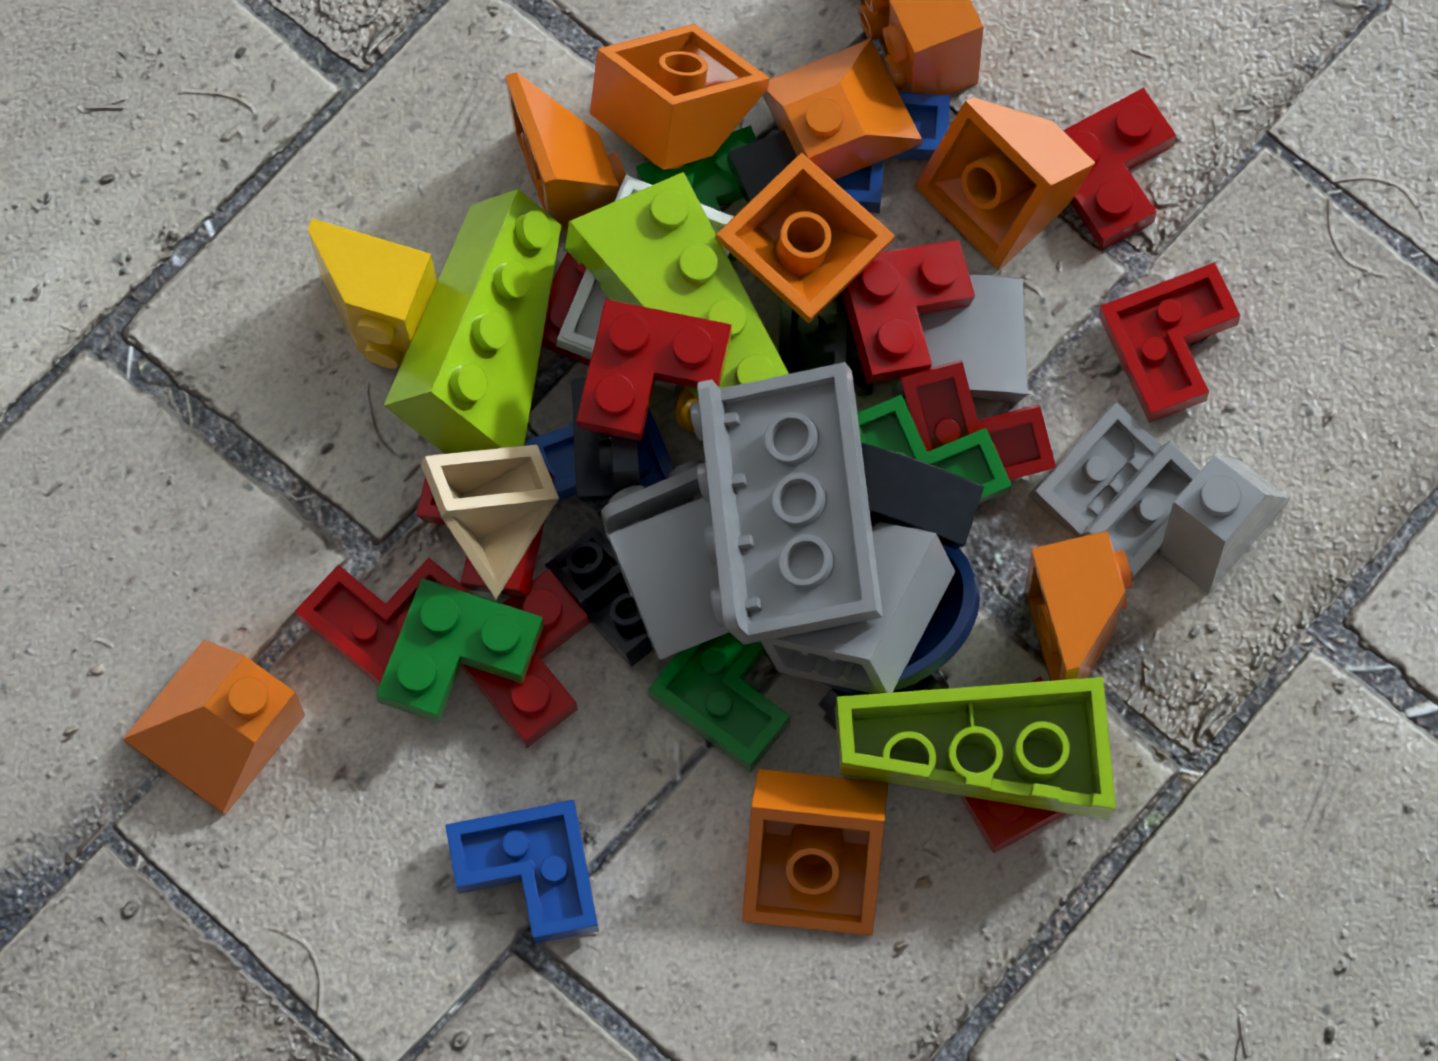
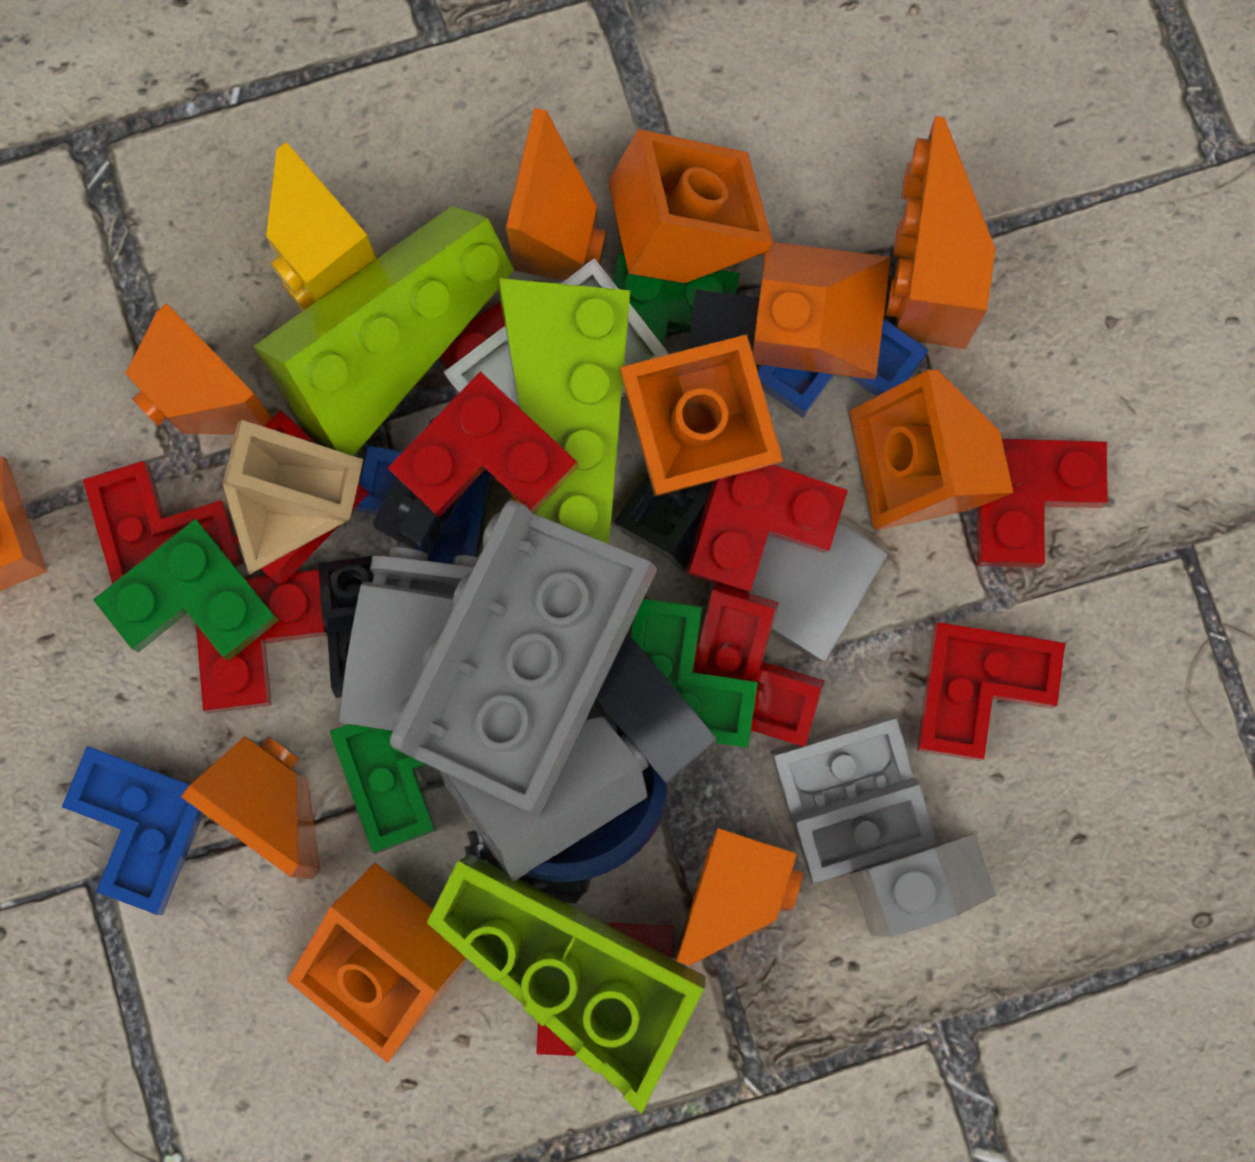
camera: 30 degrees right, 10 degrees up
none -> orange slope [125,303,272,435]
none -> orange slope [181,736,321,879]

